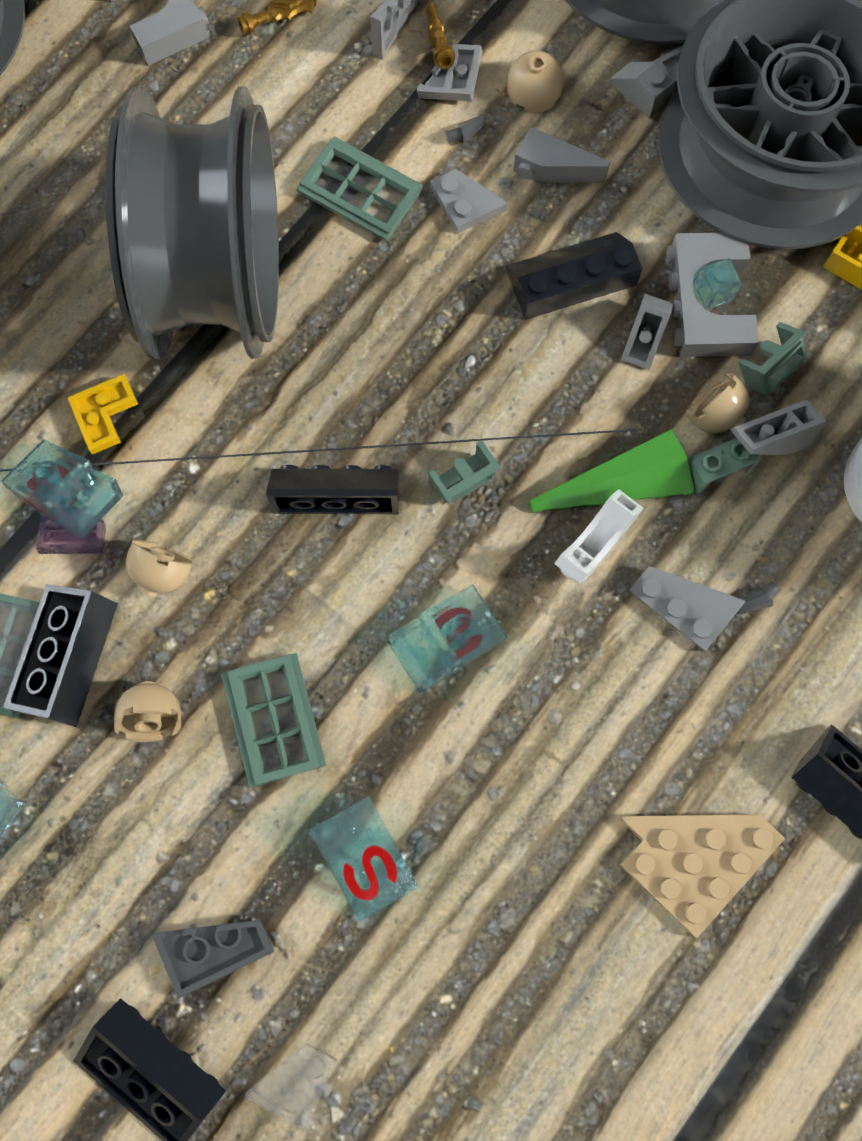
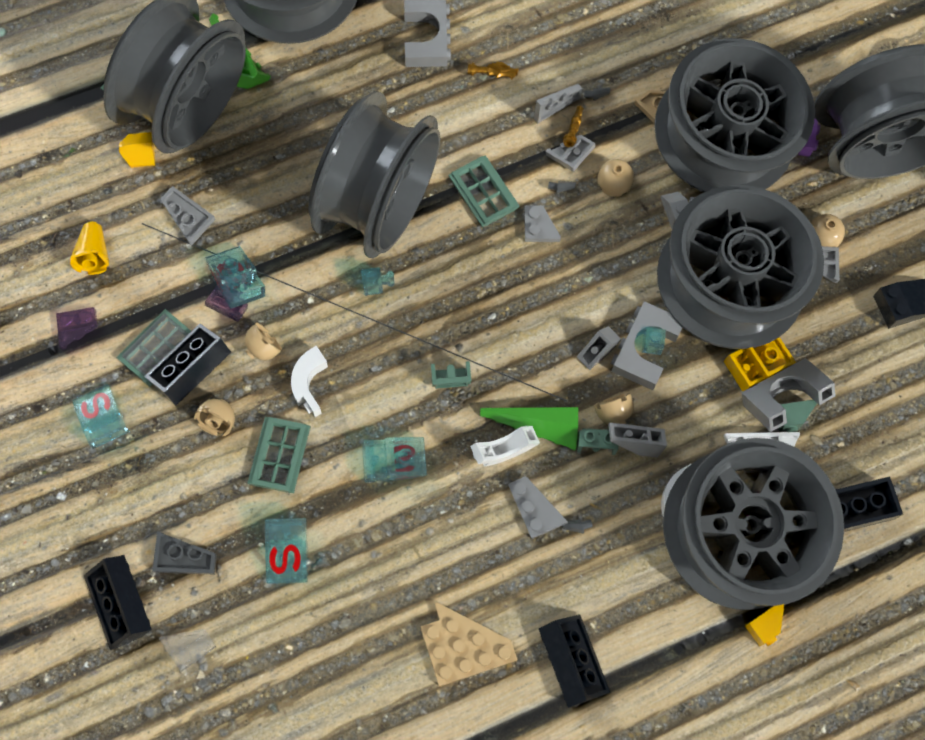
camera: 25 degrees right, 5 degrees down
yellow plate [67,374,138,455] -> none
black slope [266,465,399,515] -> none
black slope [506,232,643,320] -> none
light grey slope [513,127,610,183] -> none
sand green window [738,322,807,396] -> none
none -> white arch [291,346,328,417]
none -> clear light blue brick [361,267,395,296]

